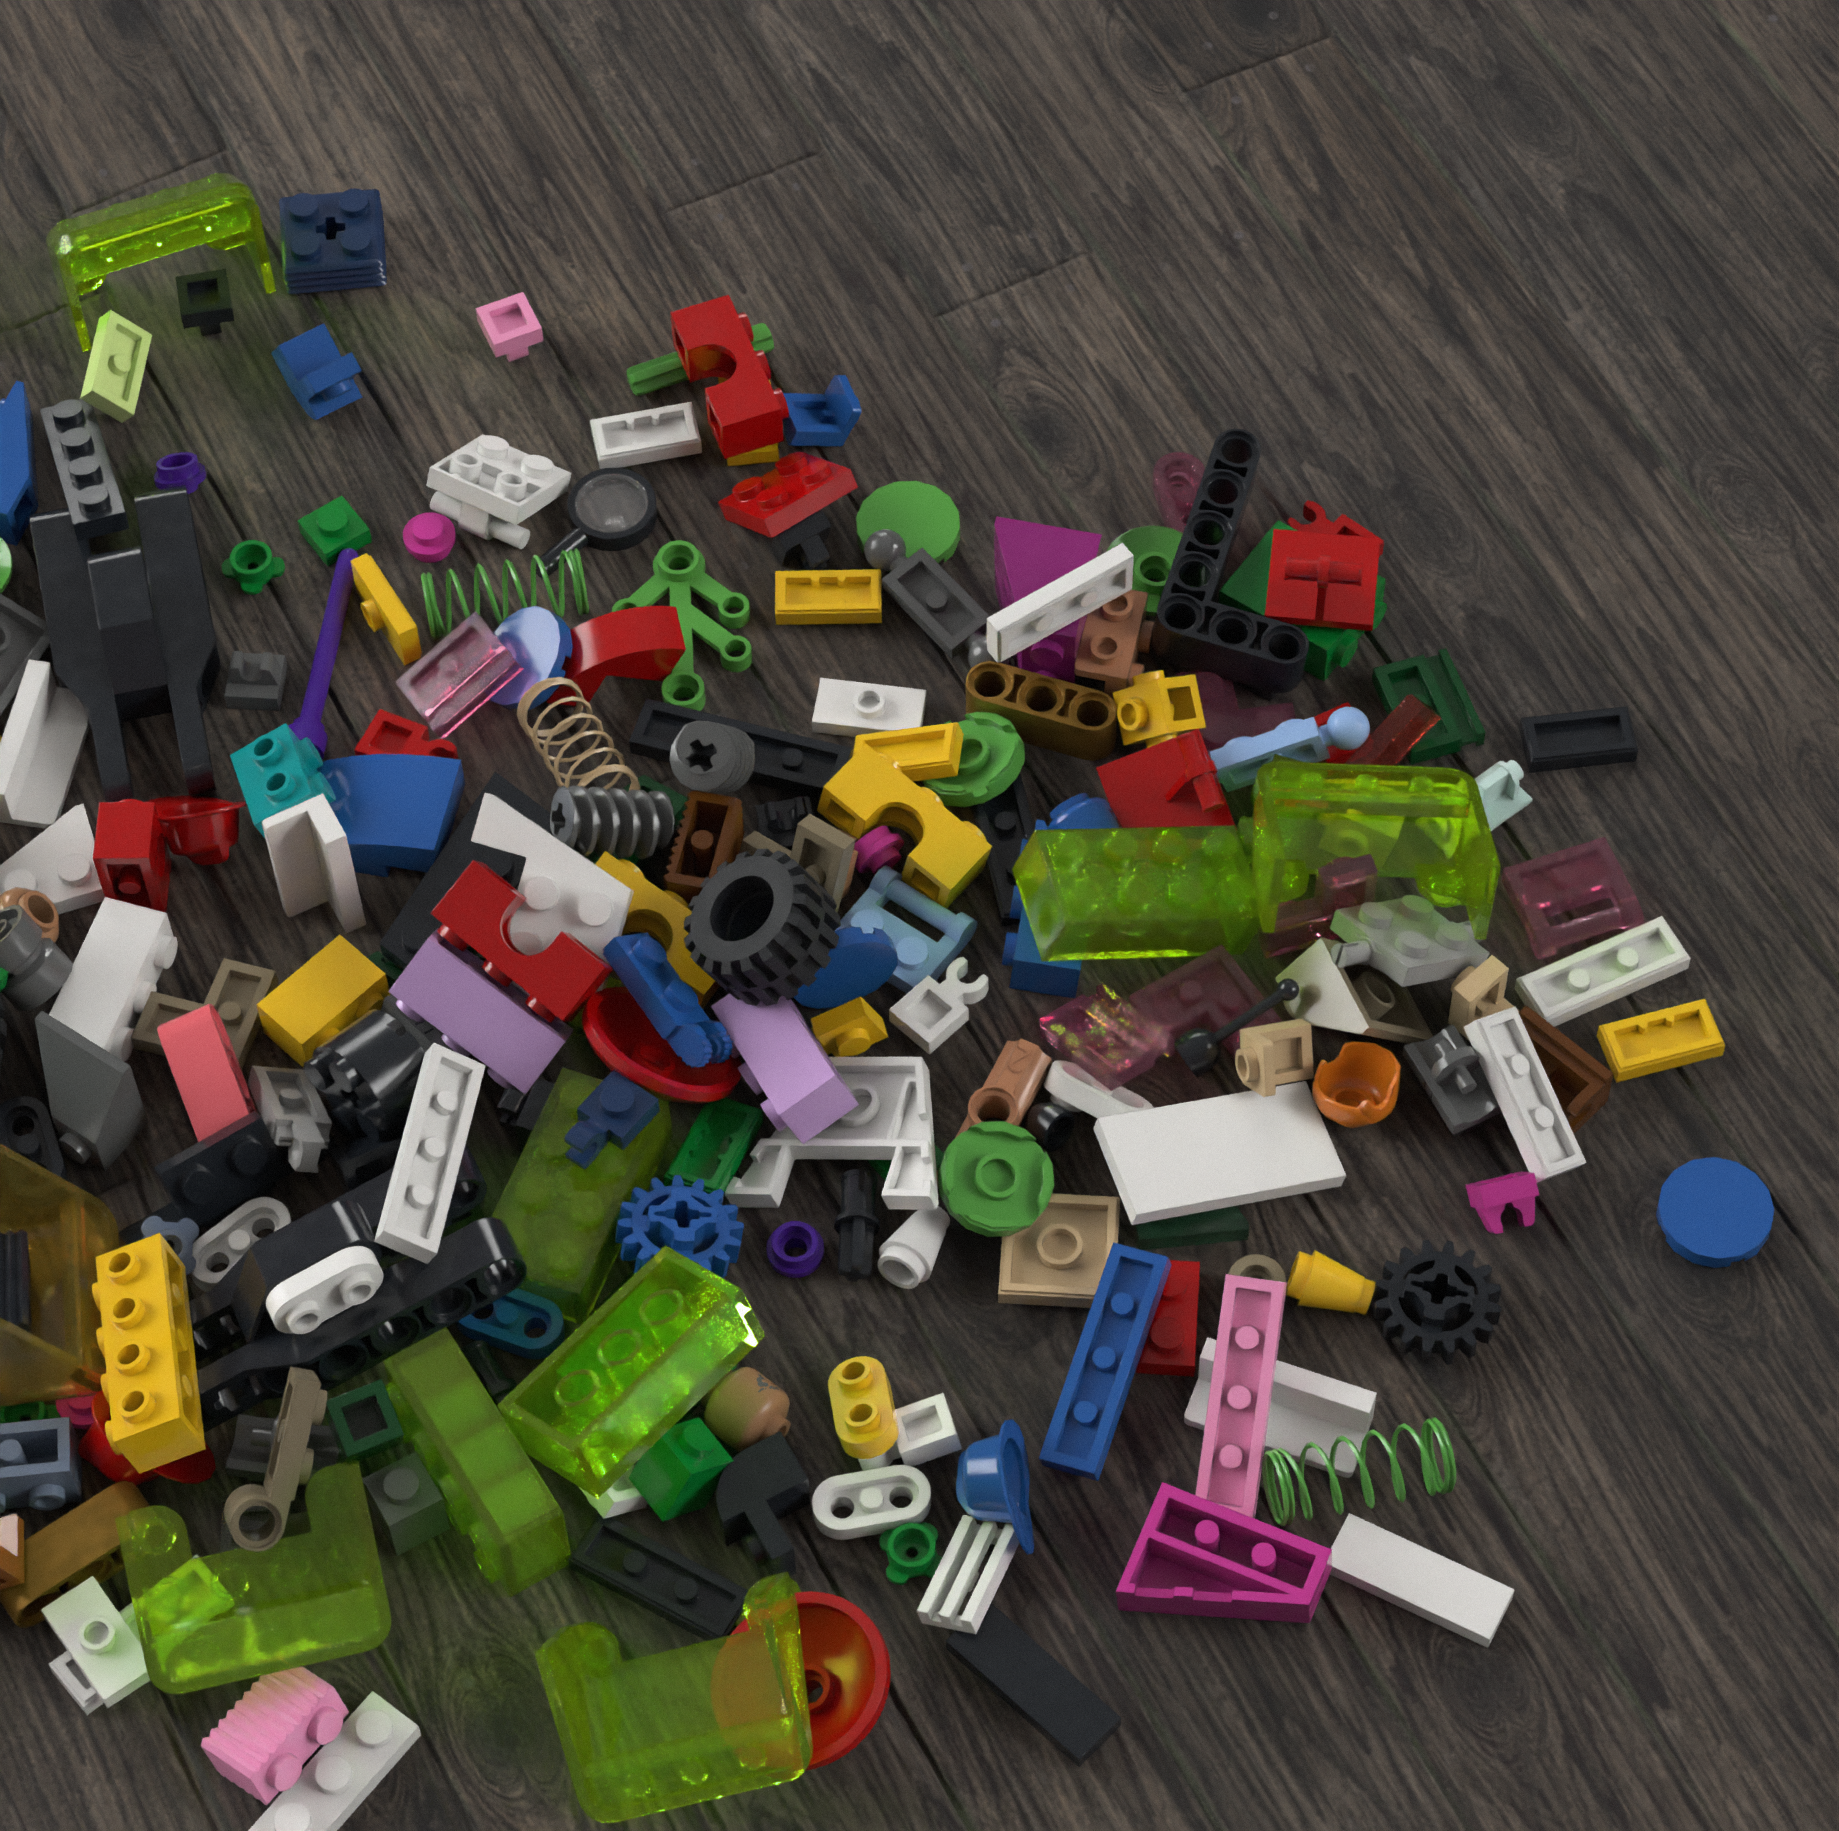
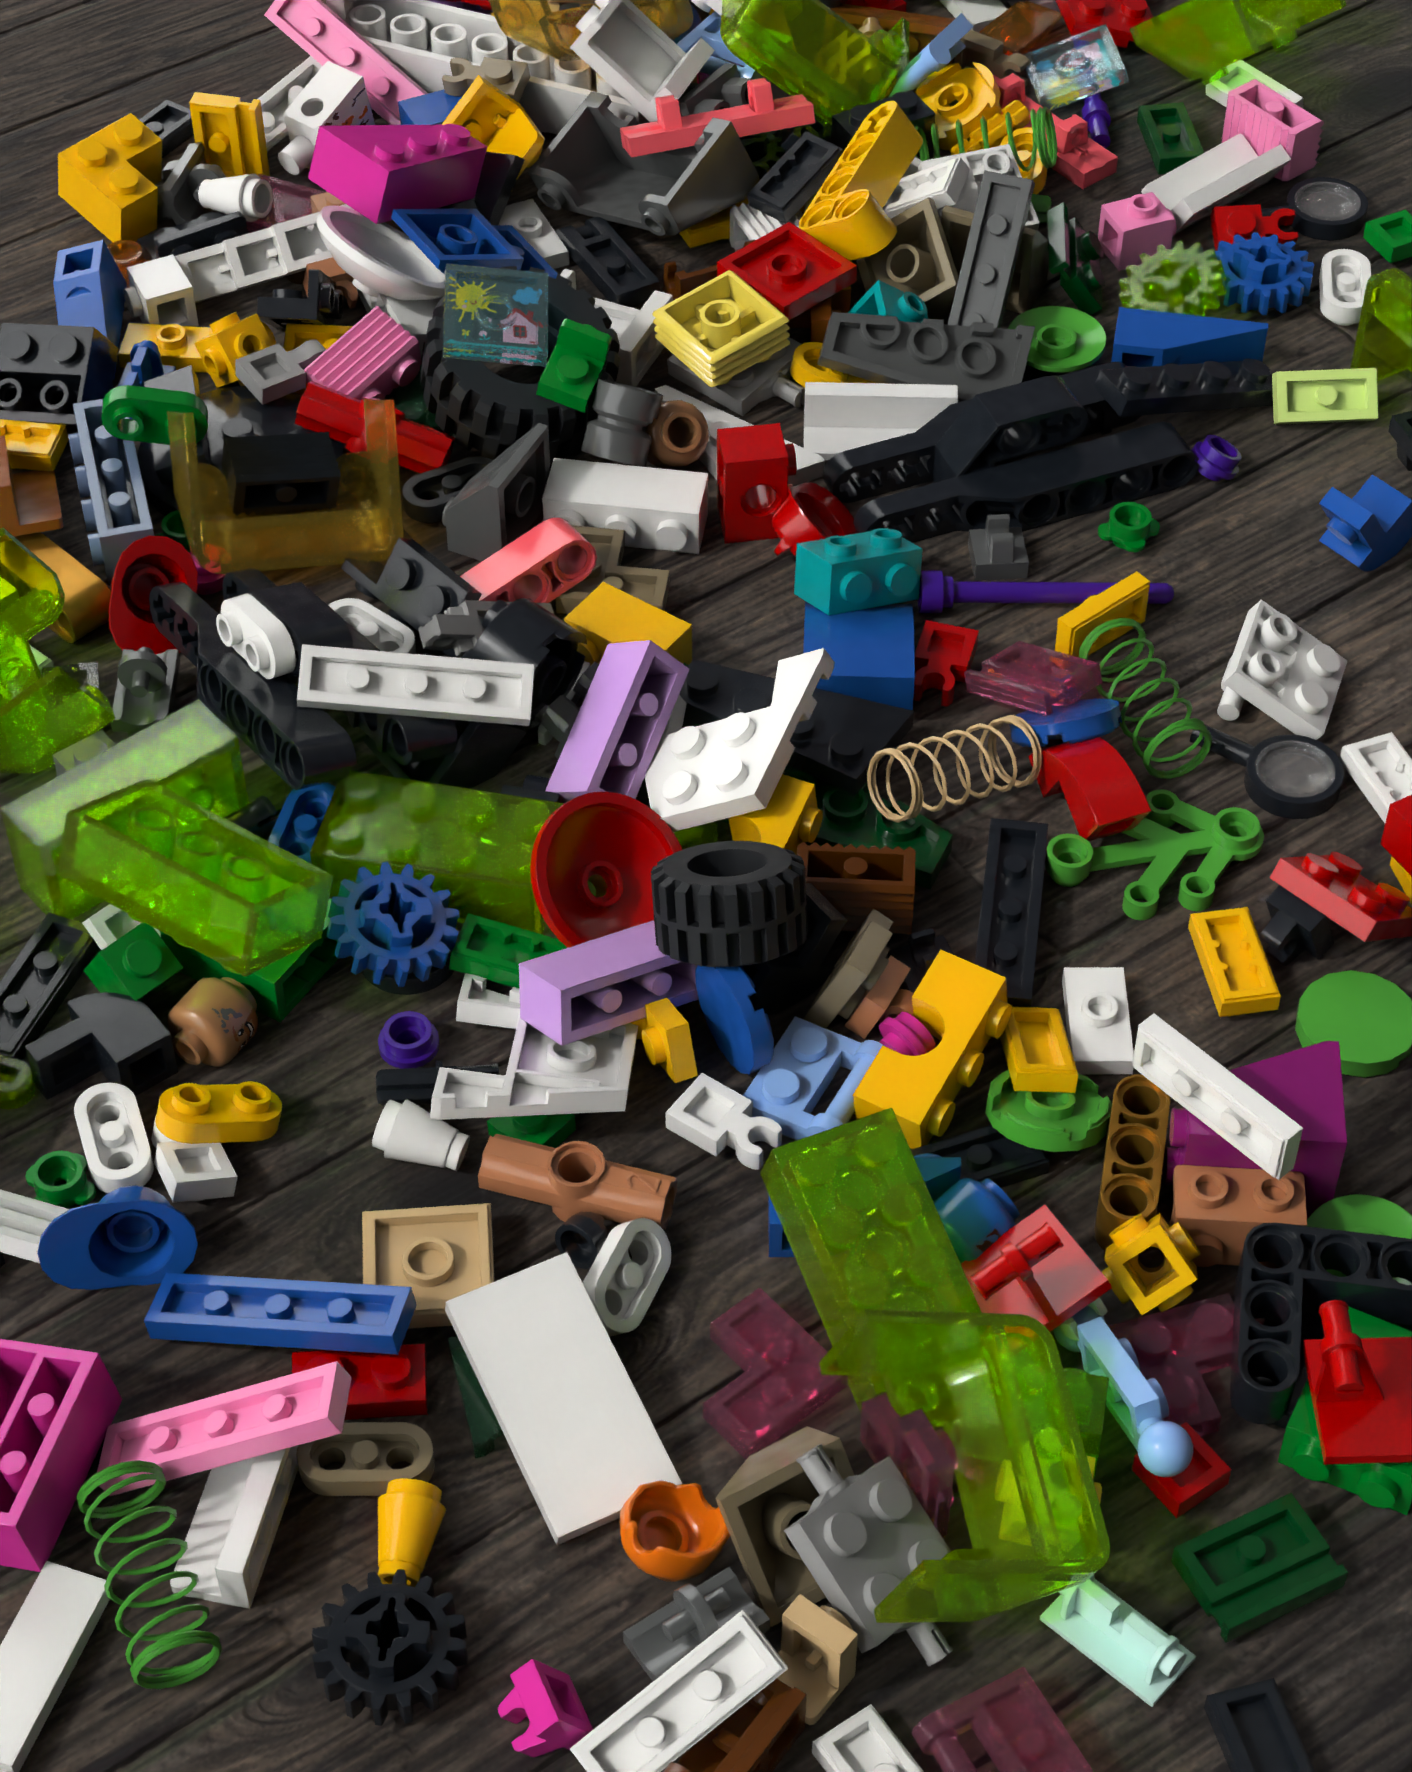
camera: 80 degrees right, 10 degrees down
yellow brick [92,1233,206,1474] -> none
sand blue plate [141,1216,199,1275] -> none
dark tan plate [224,1366,327,1552] -> none
white panel [262,794,366,933] -> none
green plate [297,495,372,566] -> none
dark green brick [325,1379,404,1467] -> none
dark pink plate [403,512,456,563] -> none
red arch [431,860,613,1023] -> none
dark grey piece [550,785,674,860] -> none
dark blue plate [564,1070,659,1169] -> none
blue hinge [602,932,734,1068] -> none
dark grey piece [670,720,755,794] -> none
dark grey plate [864,529,1011,668] -> none
bright green tile [938,1121,1054,1237] -> none
clear pink plate [1039,983,1175,1091] -> none
black hinge [1172,978,1300,1078] -> none
tan bracket [1235,1018,1314,1097] -> none
clear red tile [1337,694,1441,787] -> none

